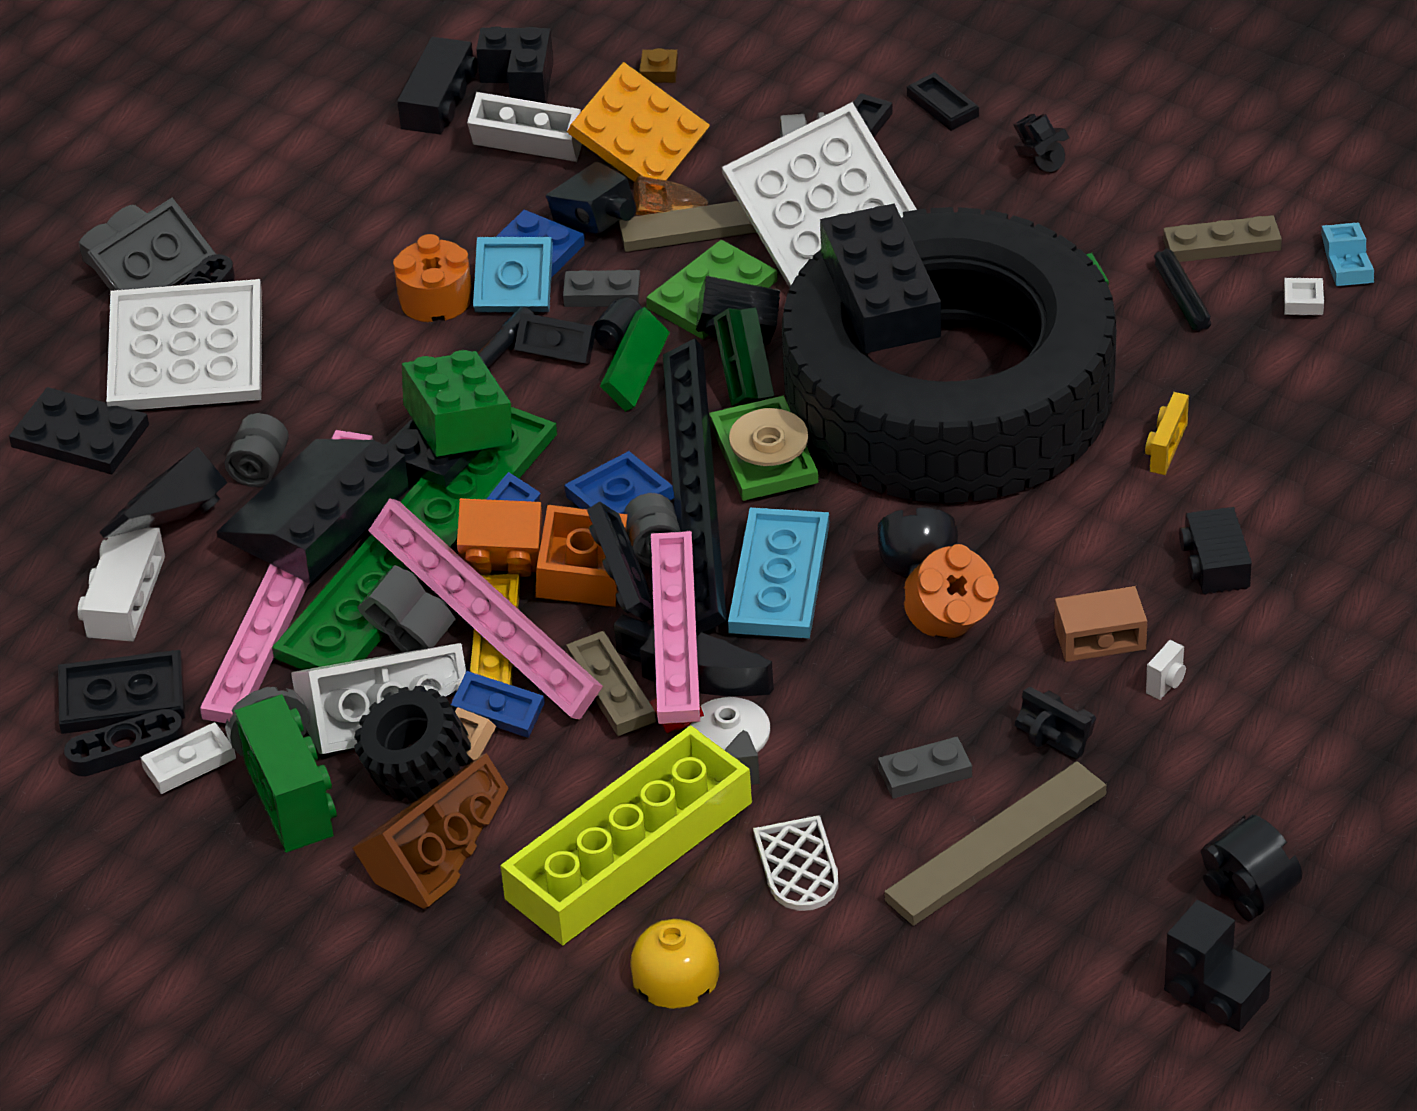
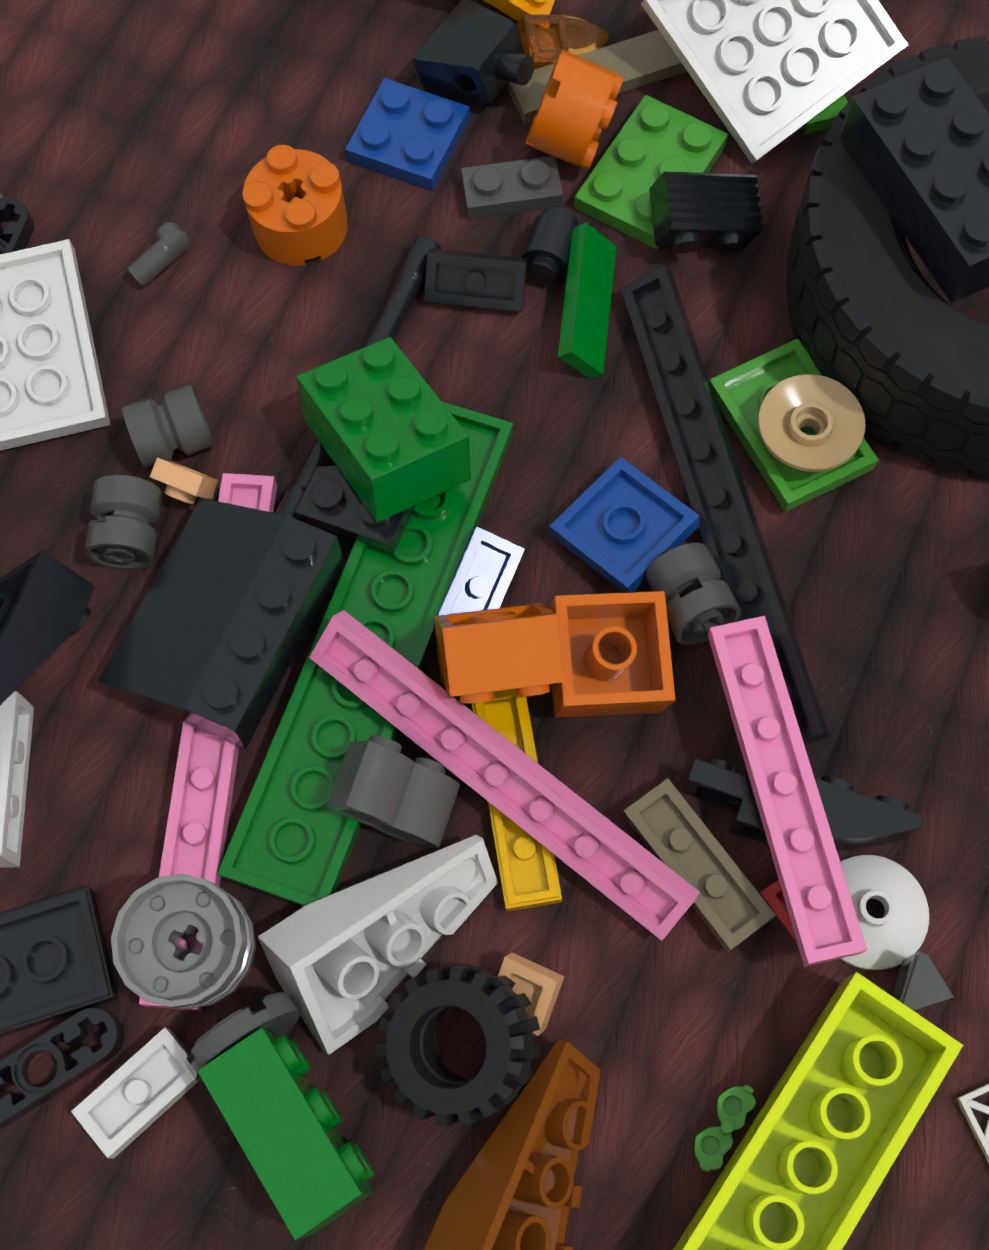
camera: 10 degrees left, 25 degrees up
blue plate [451,671,544,738] -> none
medium azure plate [473,237,553,312] -> none
black plate [587,502,654,622] -> none
dark green piece [713,307,774,407] -> none
medium azure plate [728,507,829,639] -> none
none -> light grey wheel [111,874,256,1009]
none -> dark grey wheel [122,383,214,470]
none -> dark grey arm [128,222,189,287]
none -> light nougat plate [150,458,221,504]
none -> orange brick [525,50,624,170]

